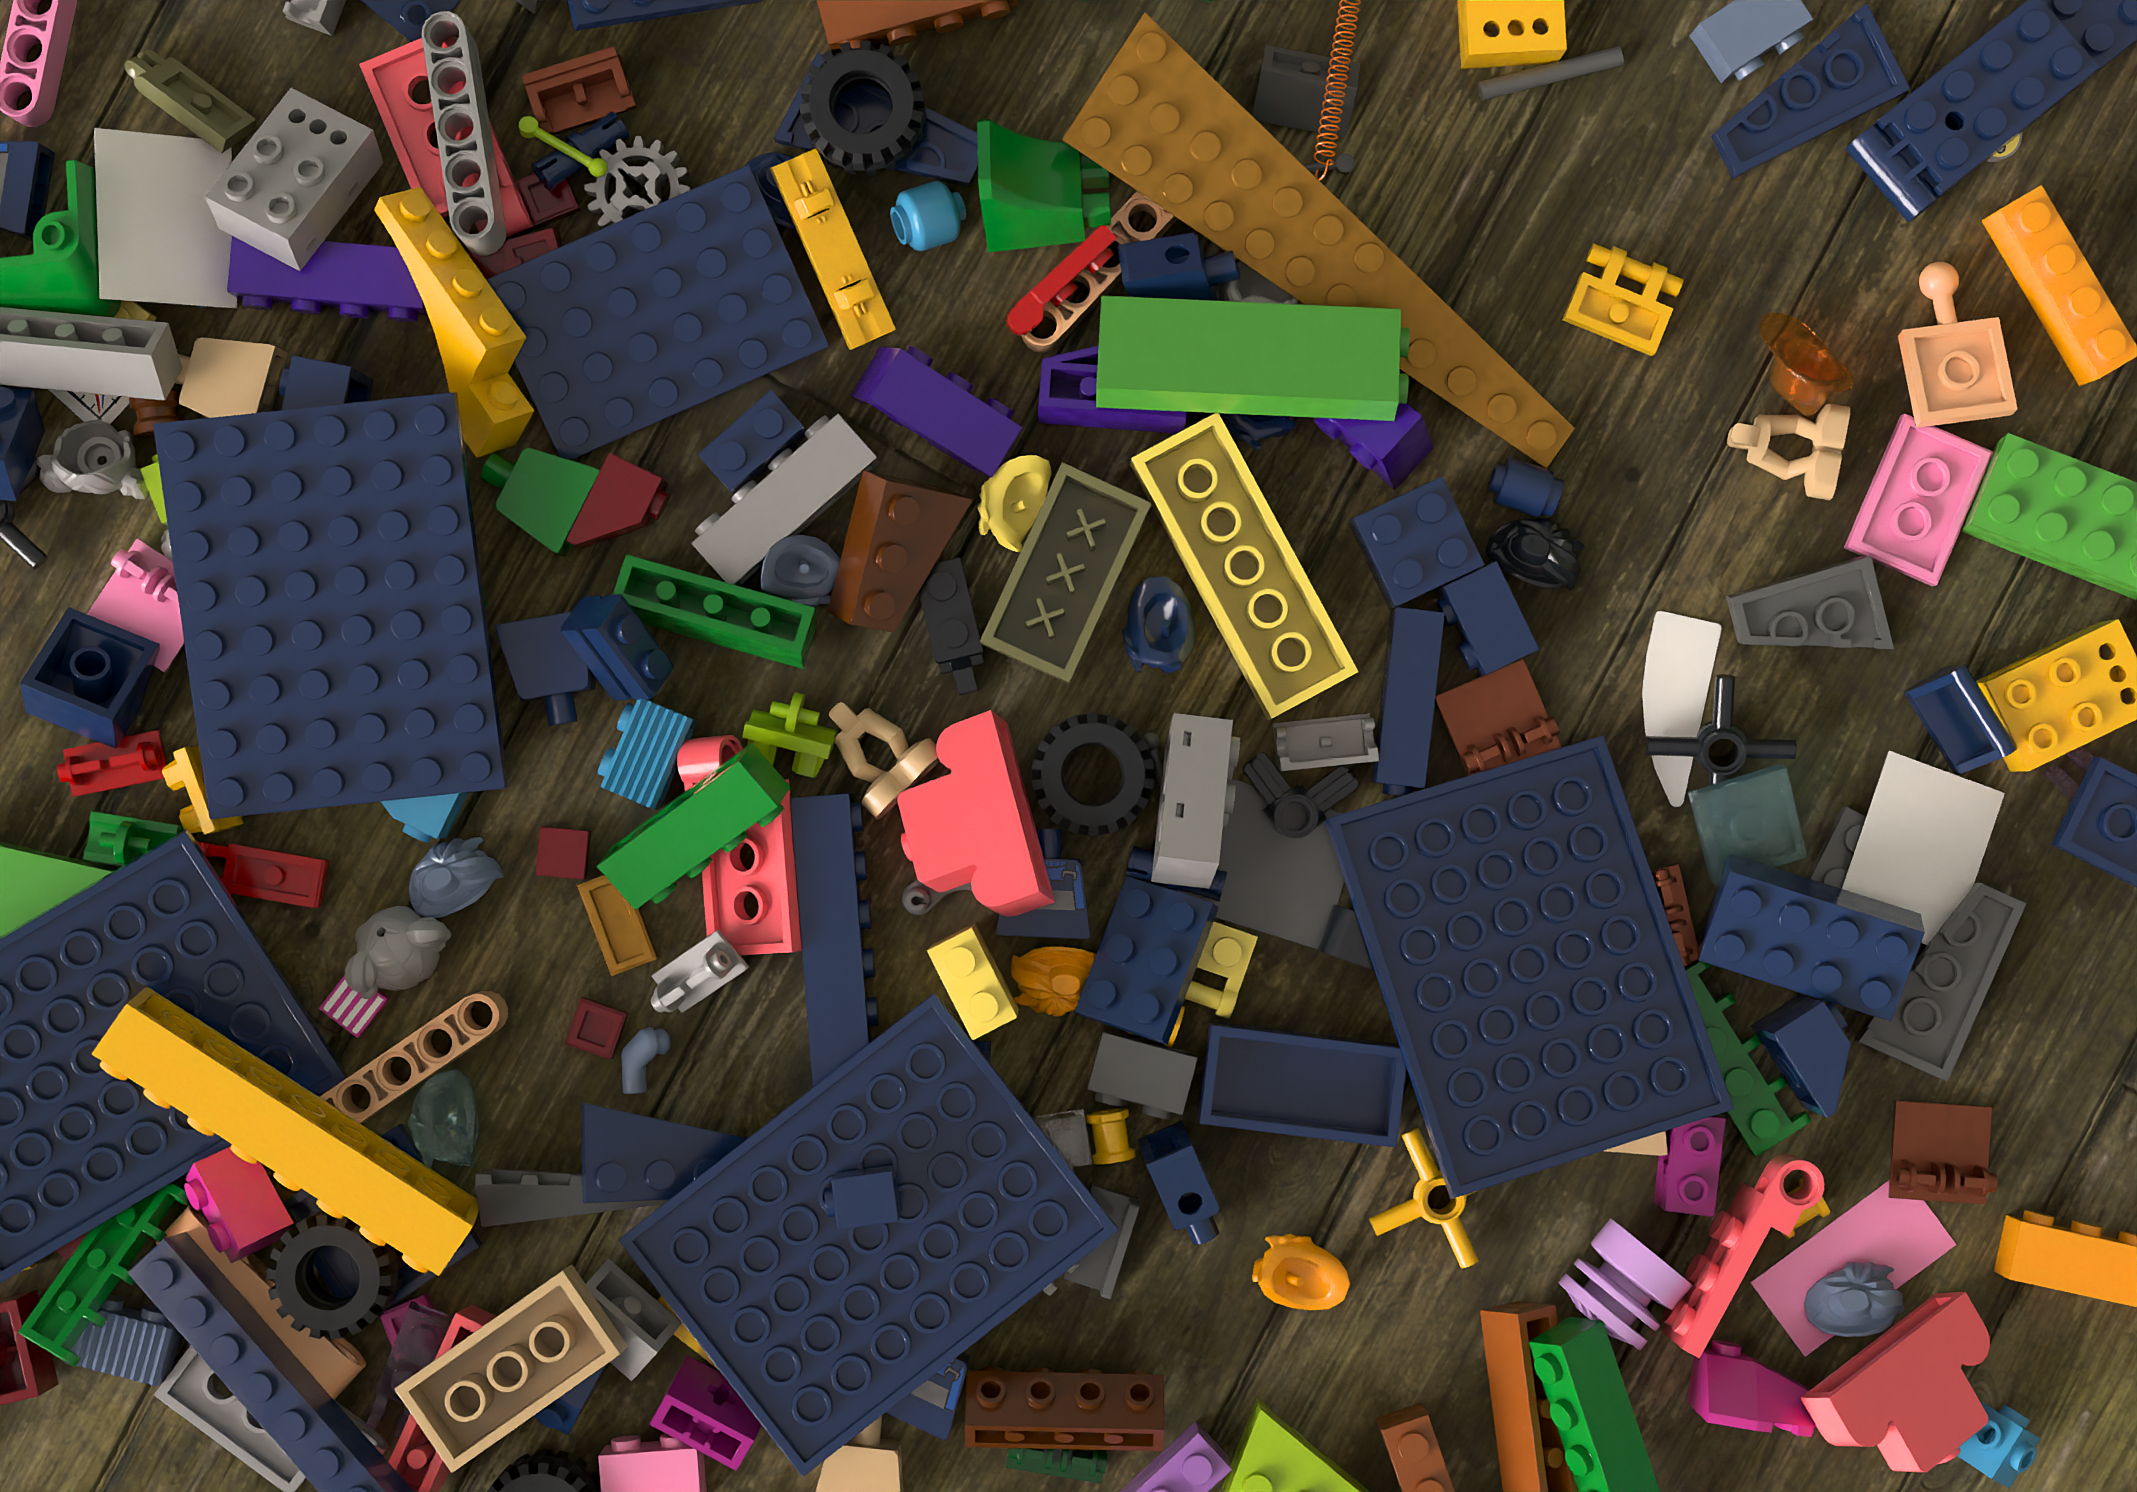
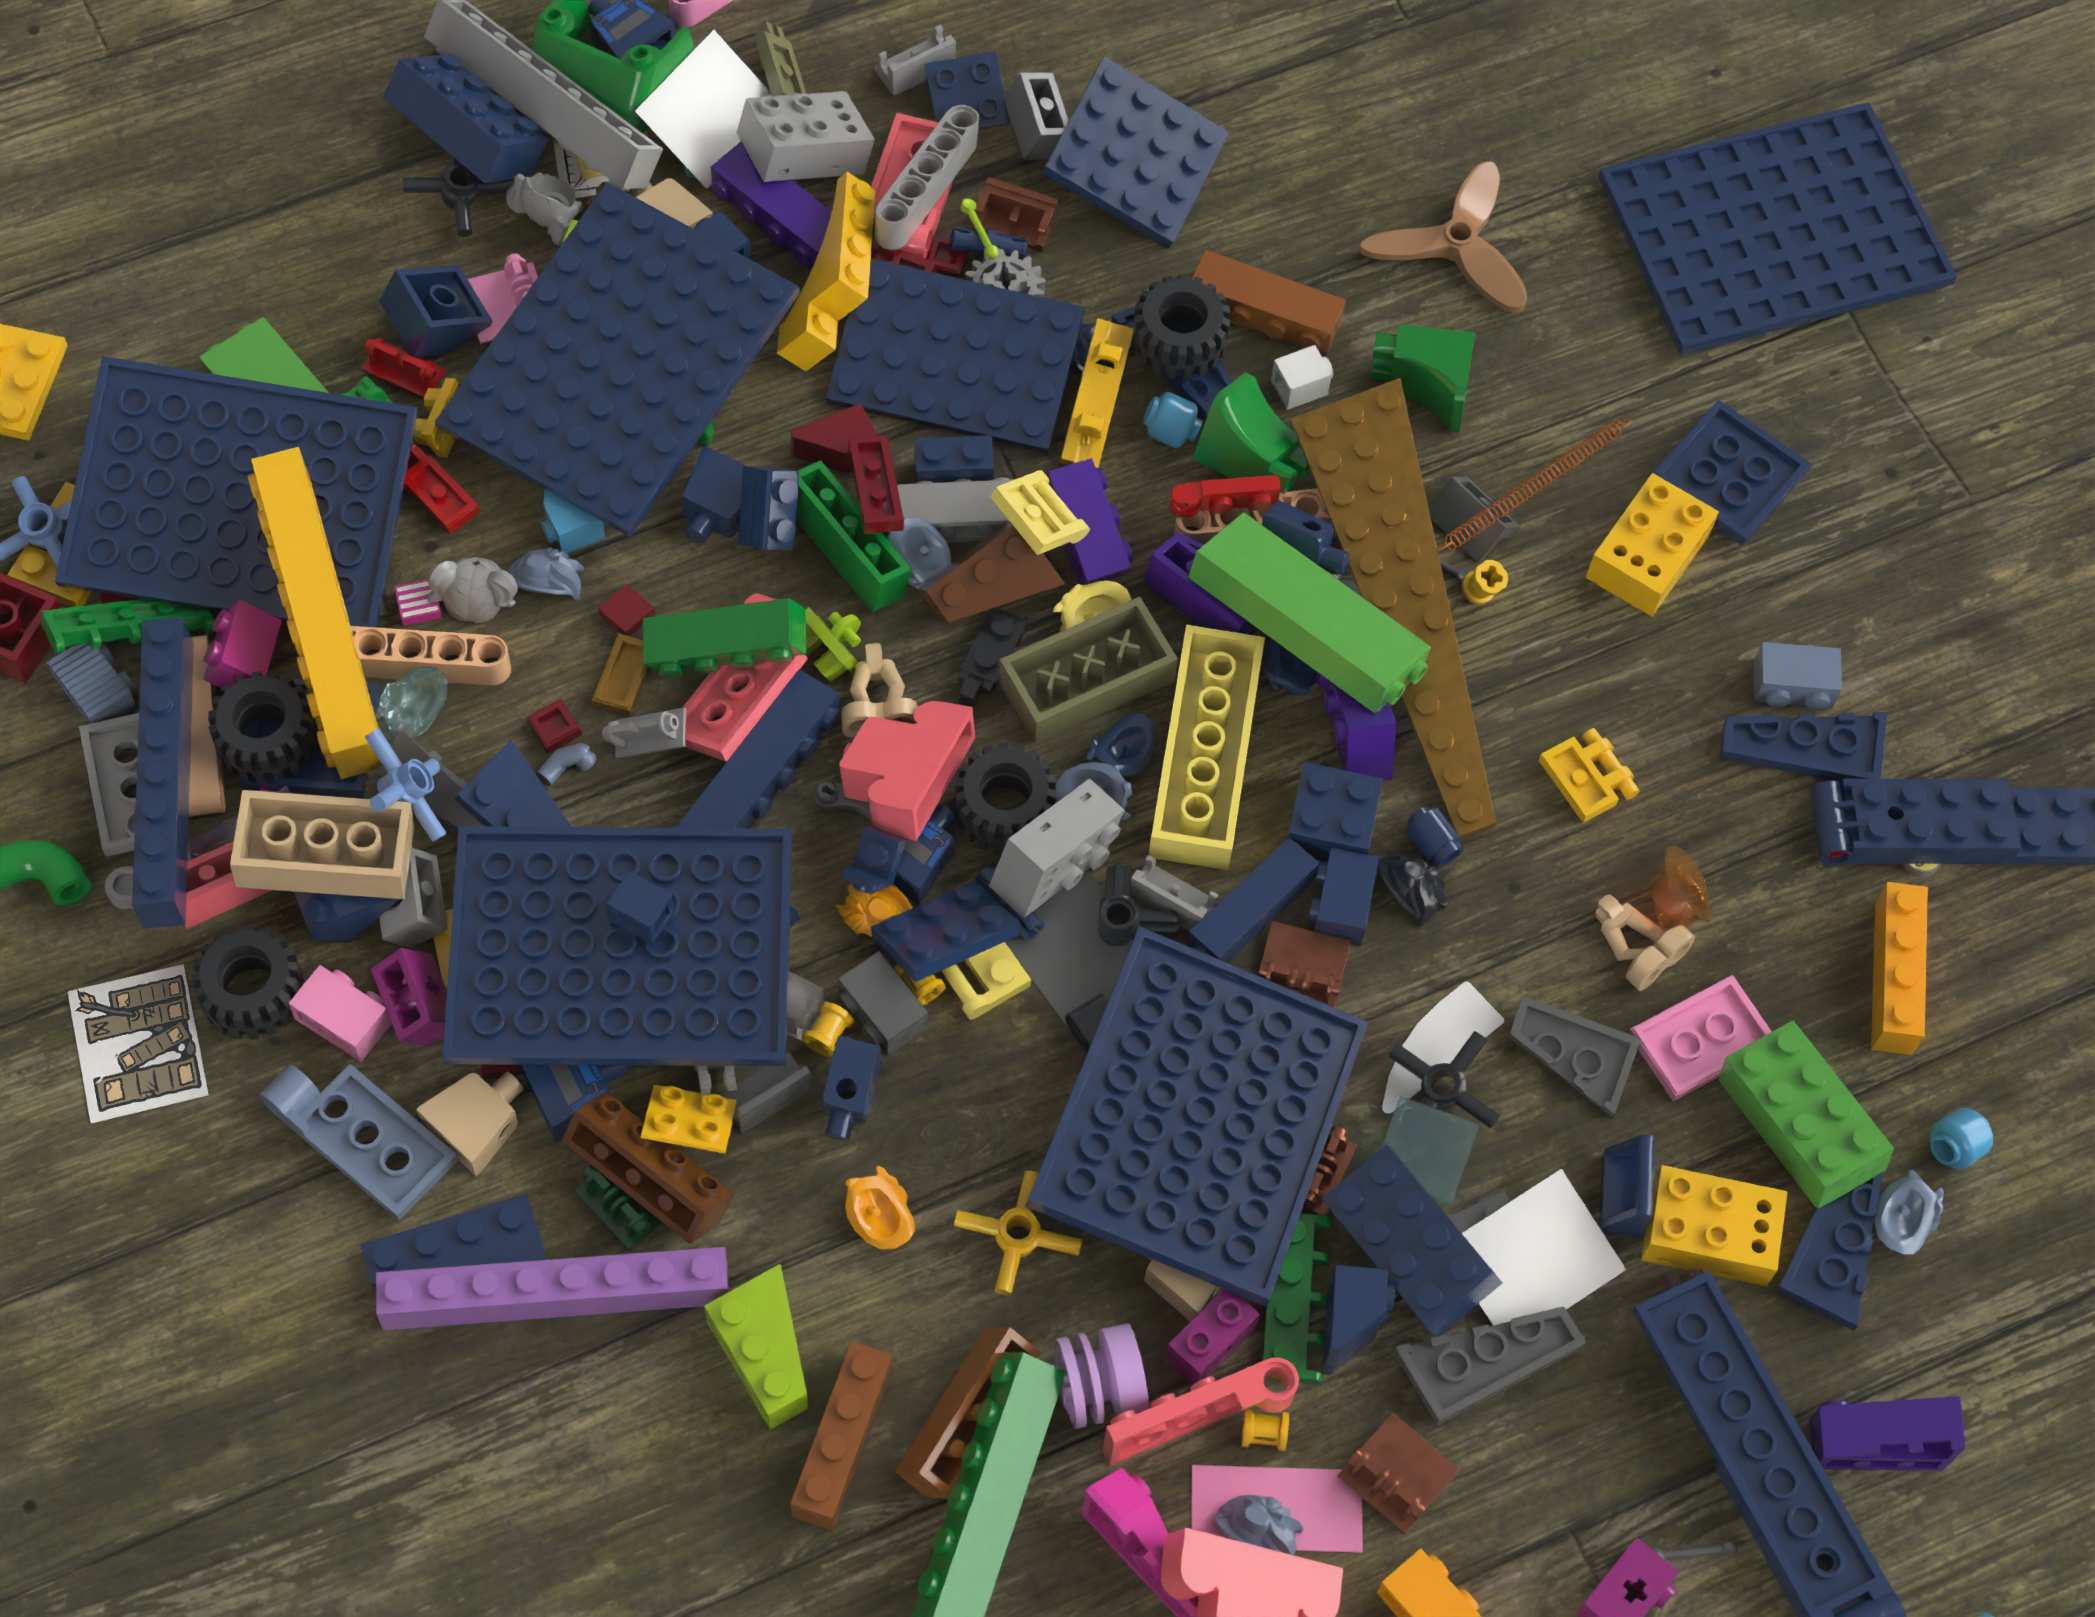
camera: 40 degrees right, 25 degrees down
green torso [480,447,600,557] -> none
dark azure brick [598,699,698,810] -> none
light yellow brick [927,923,1019,1040] -> none
dark blue piece [1197,1021,1406,1148] -> none
dark grey bar [1478,46,1624,101] -> none
light nougat plate [1898,262,2018,428] -> none
none -> medium blue bar [365,728,446,842]
none -> yellow hinge [641,1085,737,1153]
none -> dark blue bracket [841,825,906,894]
none -> dark red plate [848,435,904,534]
none -> light yellow plate [990,470,1090,555]
none -> sand blue hat [1056,762,1133,820]
none -> white brick [1271,345,1333,410]
none -> yellow bush [1461,560,1508,605]

